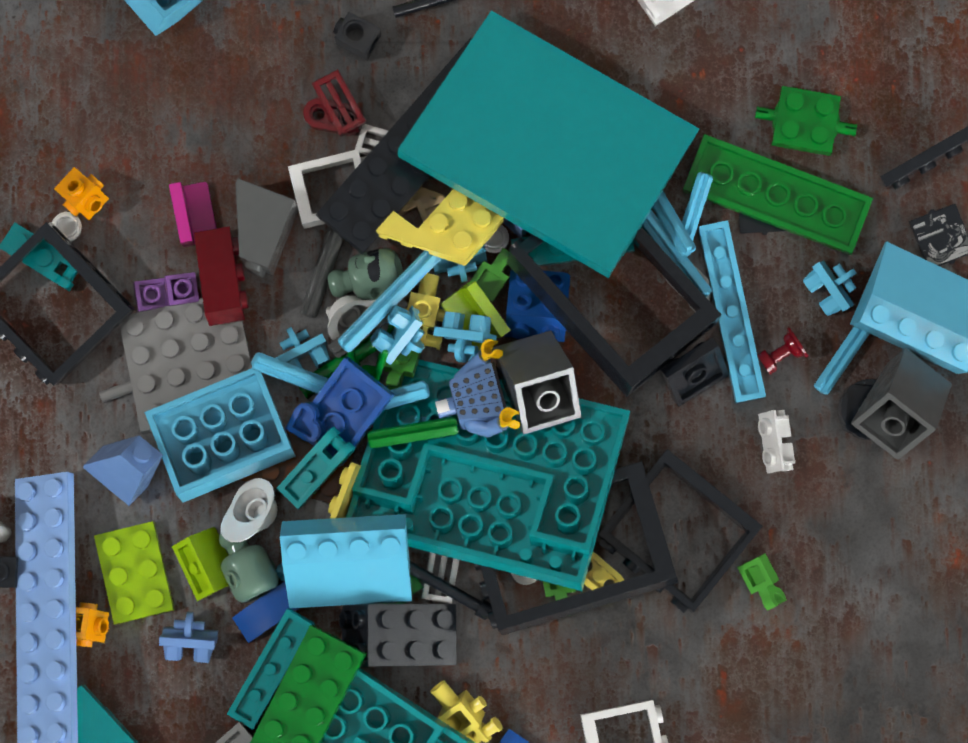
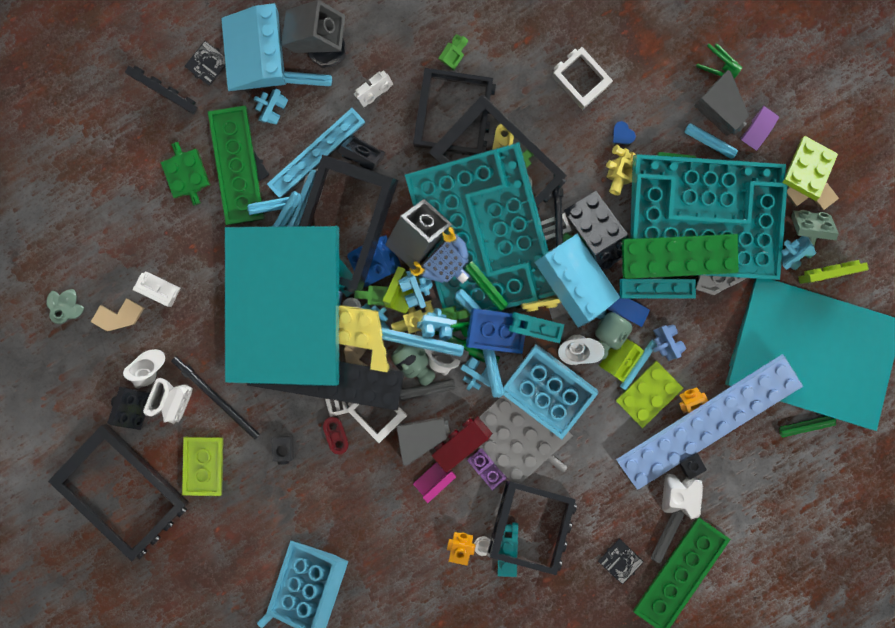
camera: 125 degrees left, 5 degrees up
medium blue slope [83,435,163,506] -> none
blue tile [285,402,324,442] -> none
dark red tile [312,69,367,137] -> none
dark red piece [757,327,809,374] -> none
none -> medium azure bar [620,340,657,391]

